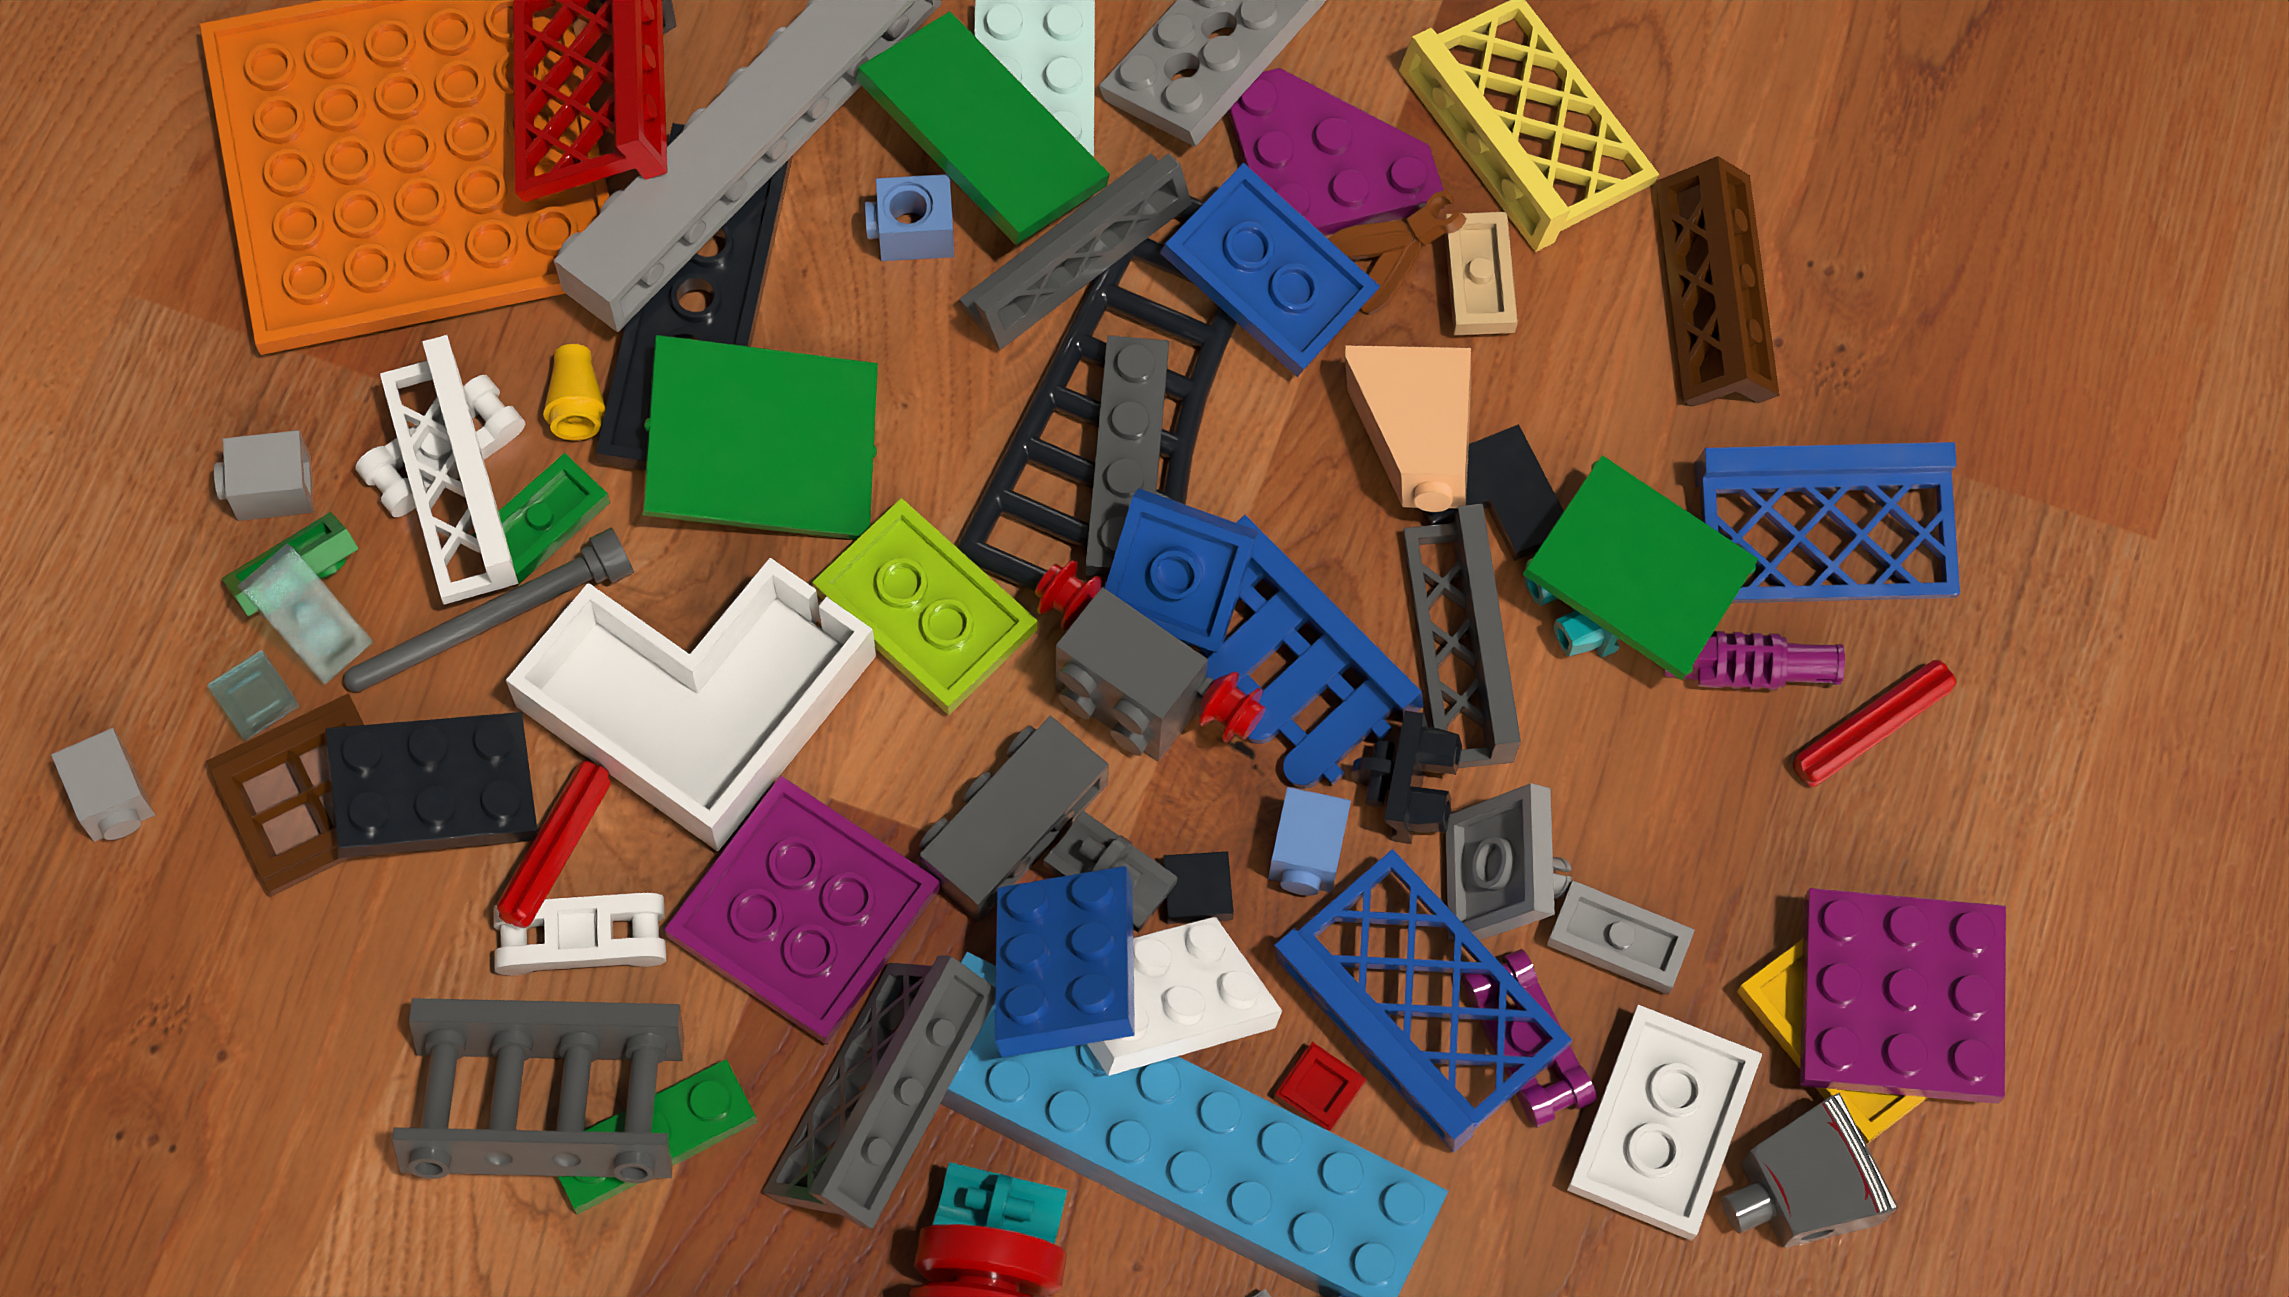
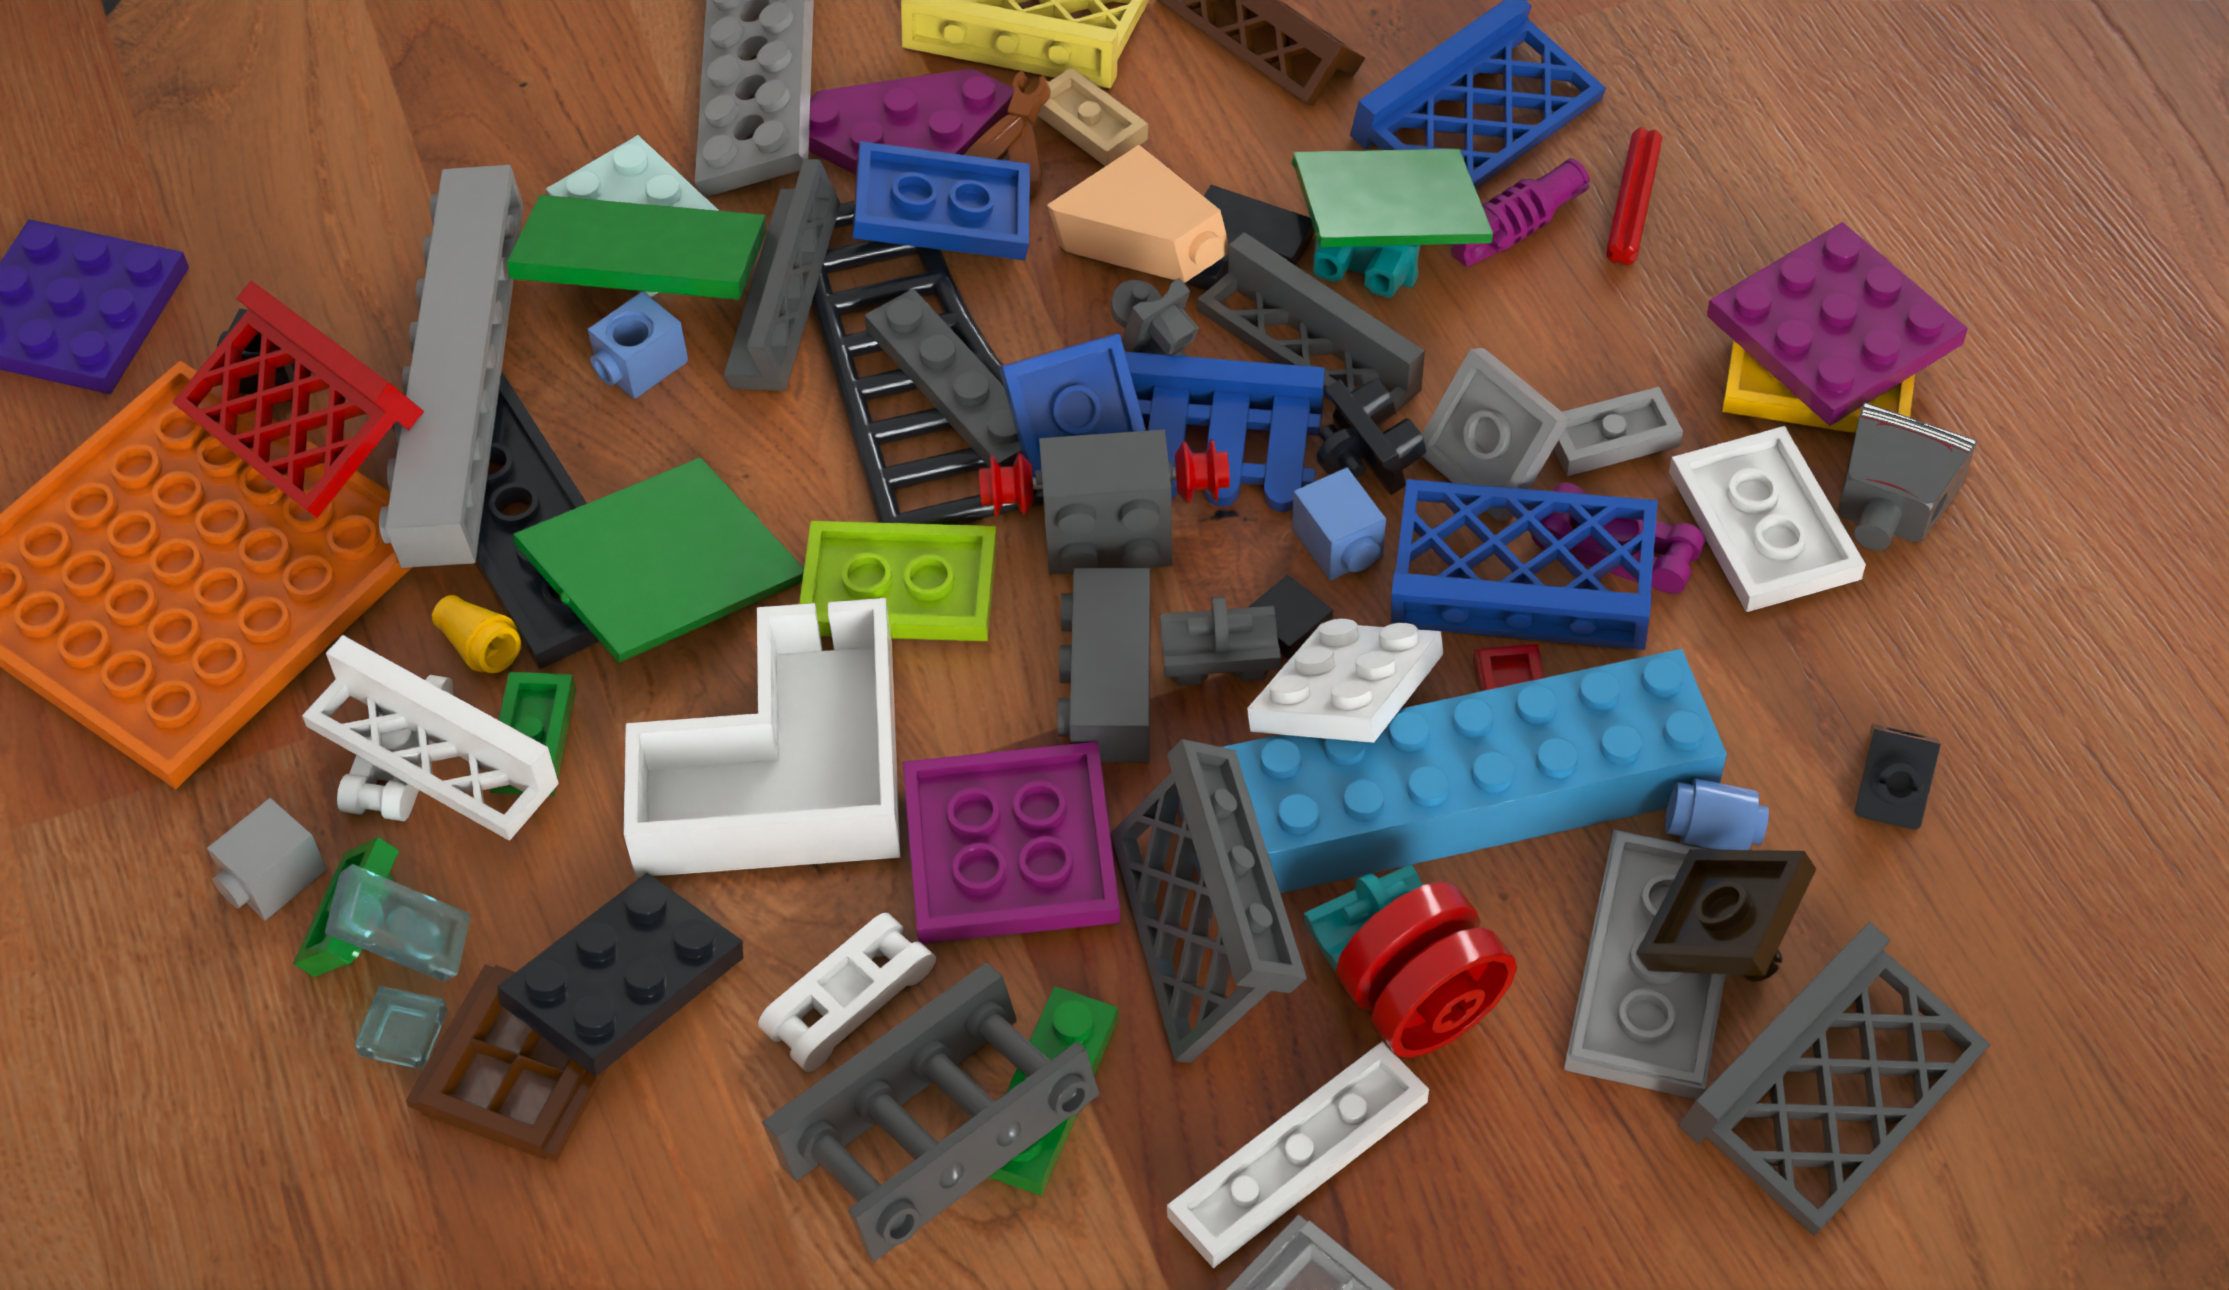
camera: 35 degrees left, 15 degrees down
light grey brick [51,728,155,842] -> none
dark grey piece [344,527,634,692] -> none
red axle [497,761,611,928] -> none
blue plate [995,866,1135,1058] -> none
none -> dark grey hips [1110,278,1199,357]

